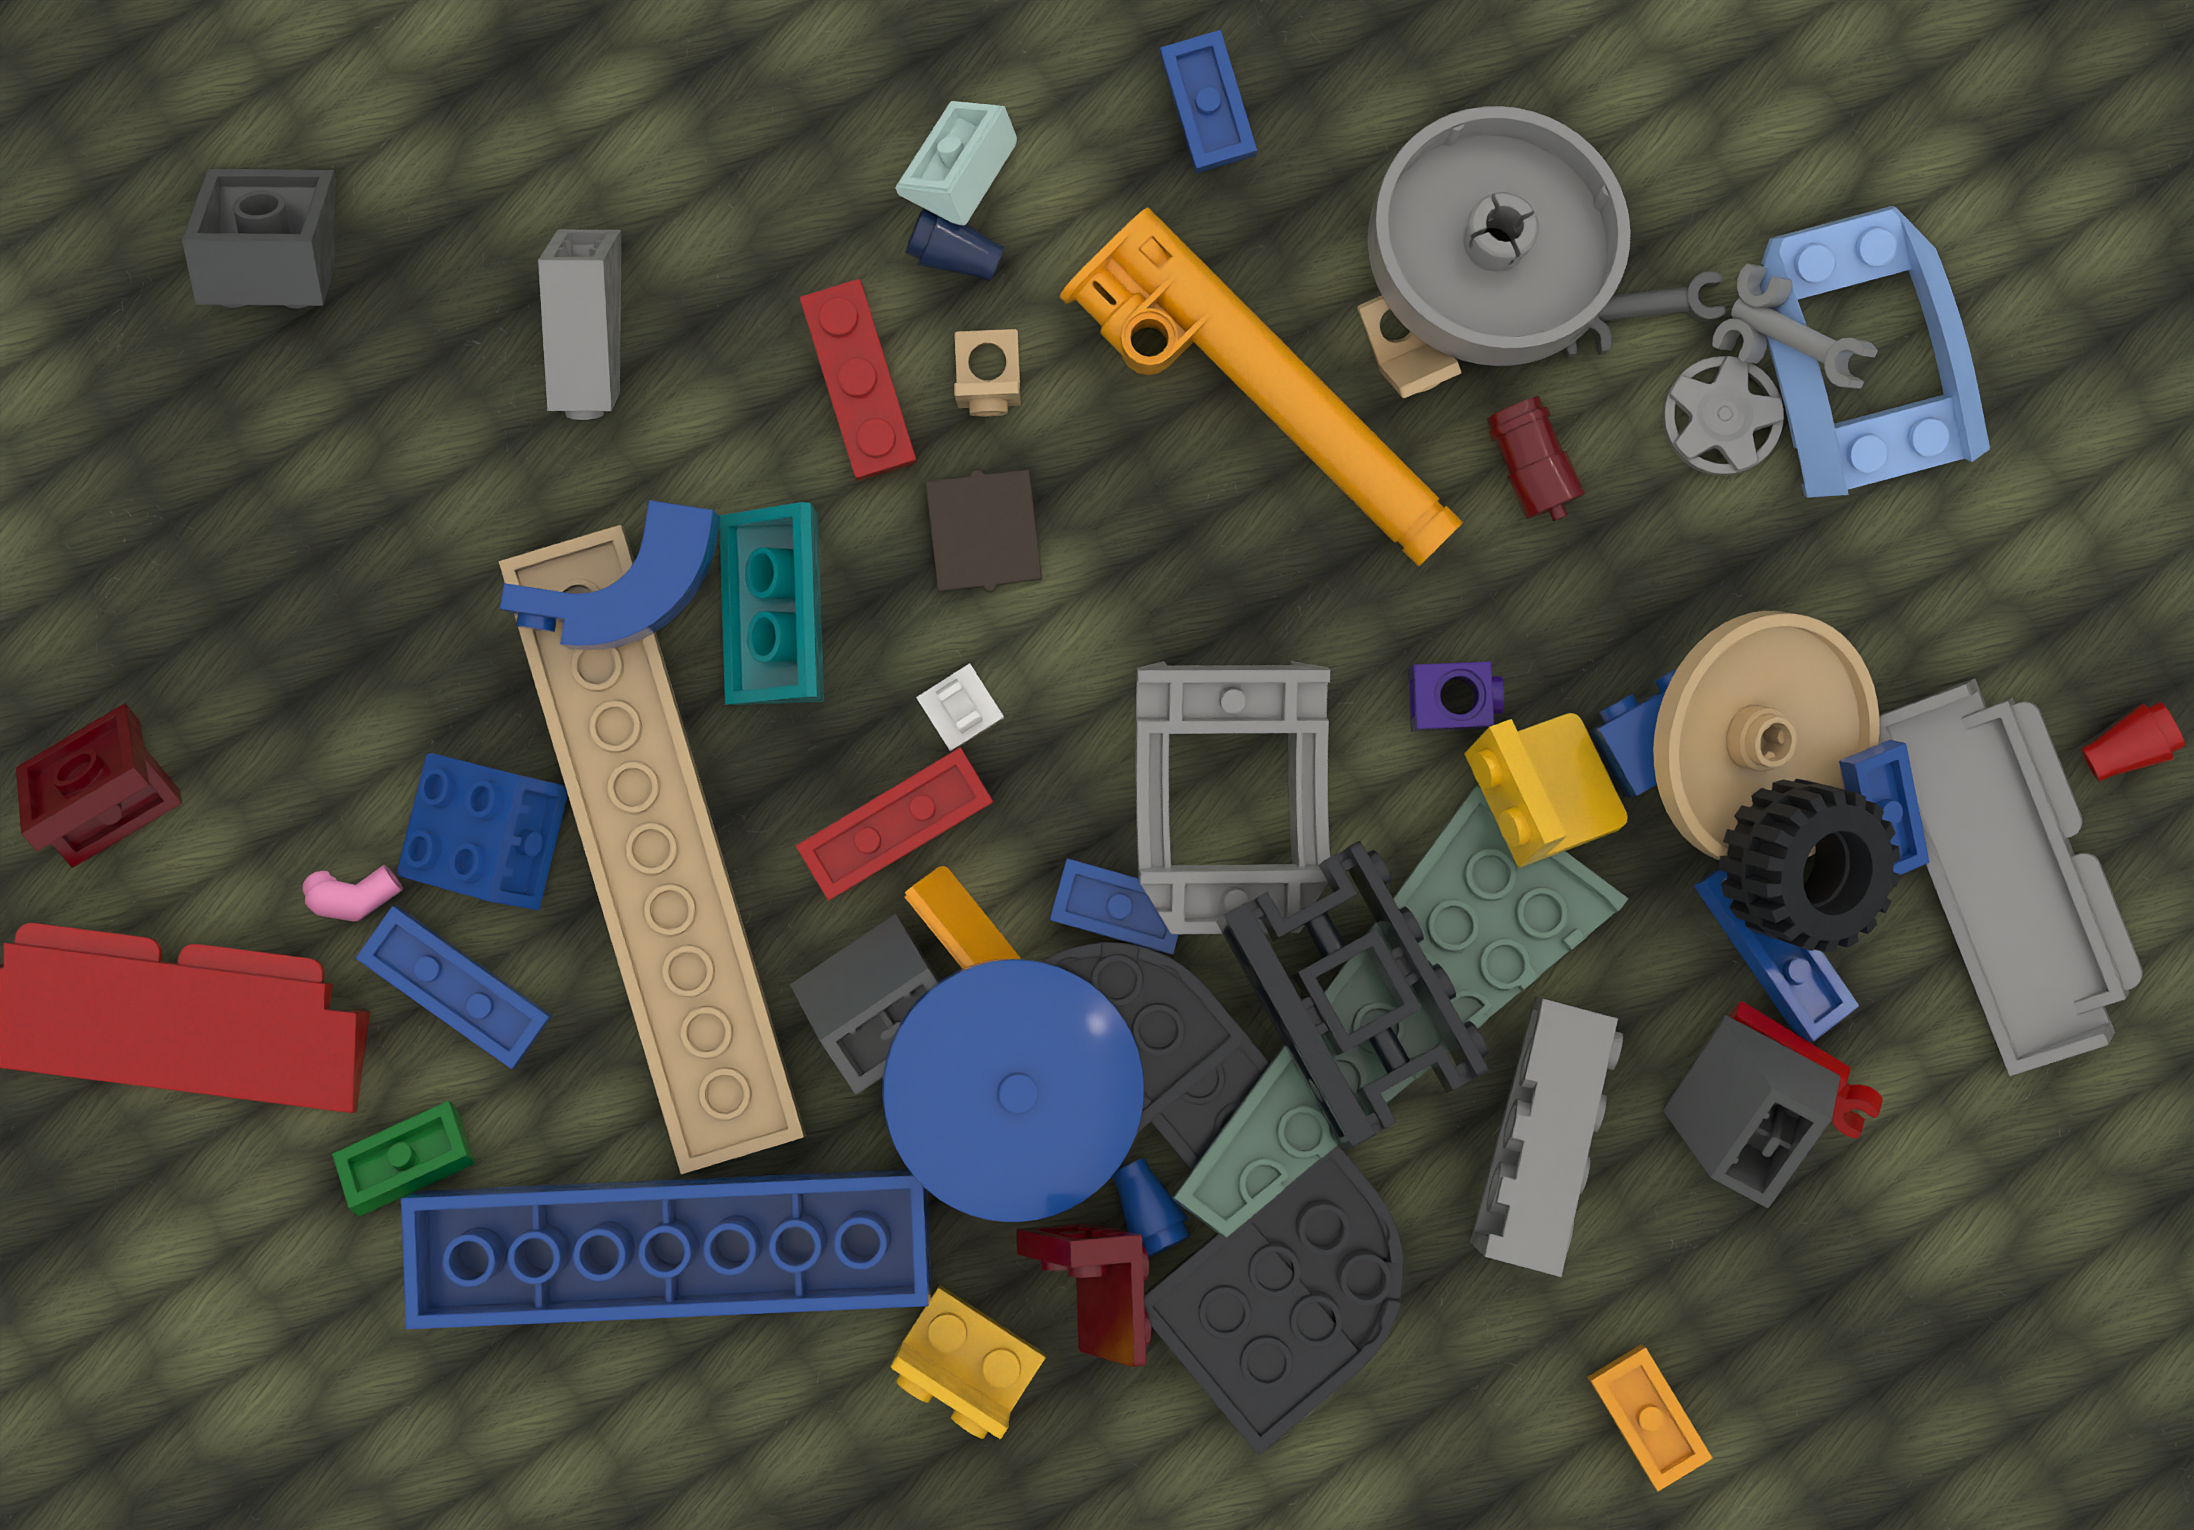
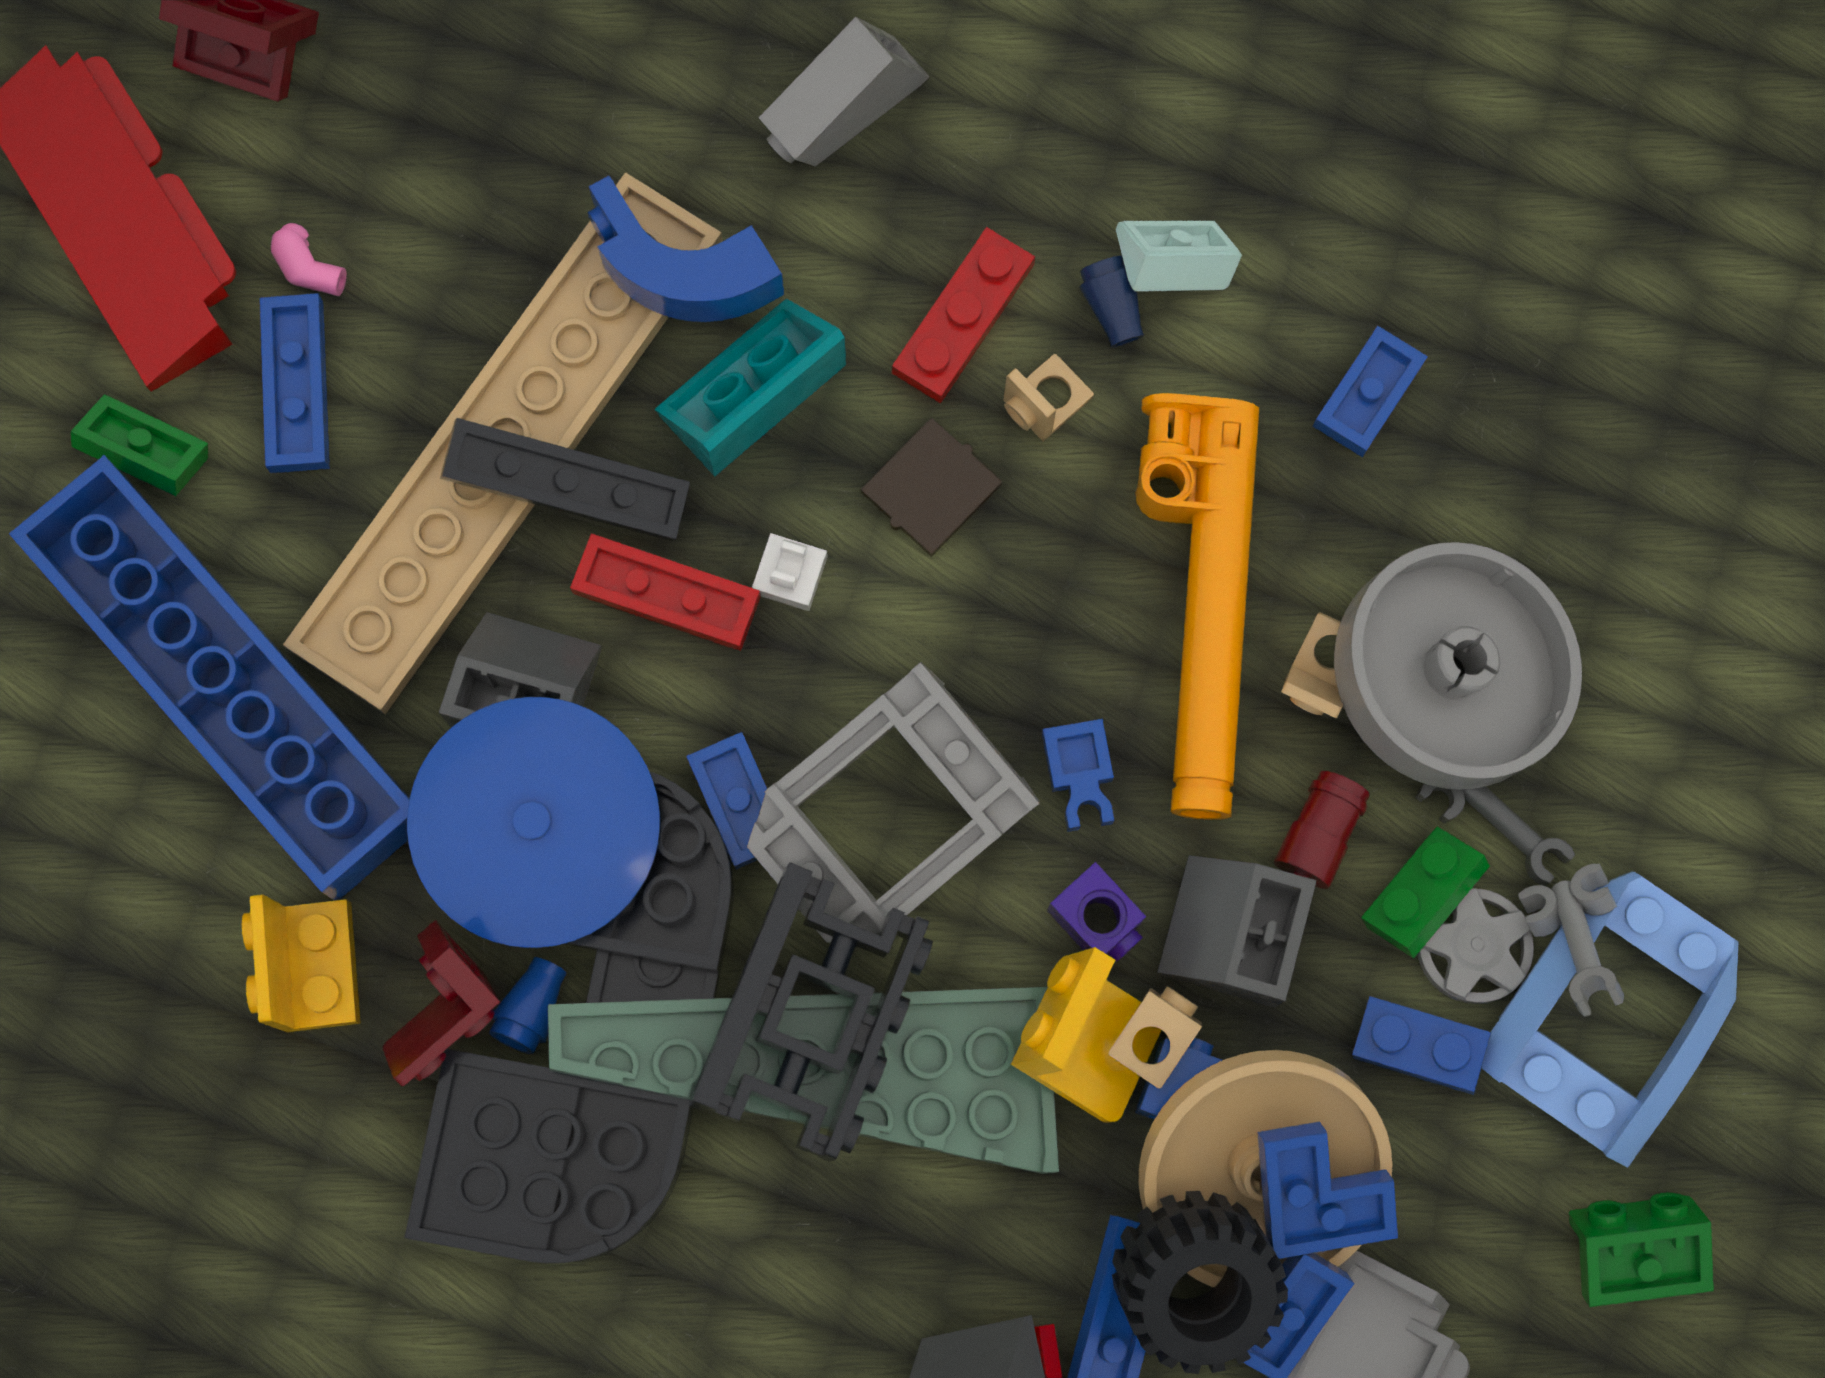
camera: 50 degrees right, 10 degrees down
blue bracket [397,753,568,910] -> none
light orange slope [905,866,1020,969] -> none
light grey wedge [1470,996,1623,1277] -> none
none -> black plate [440,418,690,541]
none -> blue plate [1042,719,1114,832]
none -> tan bracket [1109,986,1202,1088]
none -> dark grey slope [1156,855,1316,1008]
none -> blue plate [1257,1121,1398,1259]
none -> blue plate [1352,996,1491,1095]
none -> green plate [1361,826,1490,959]
none -> green bracket [1569,1192,1714,1307]

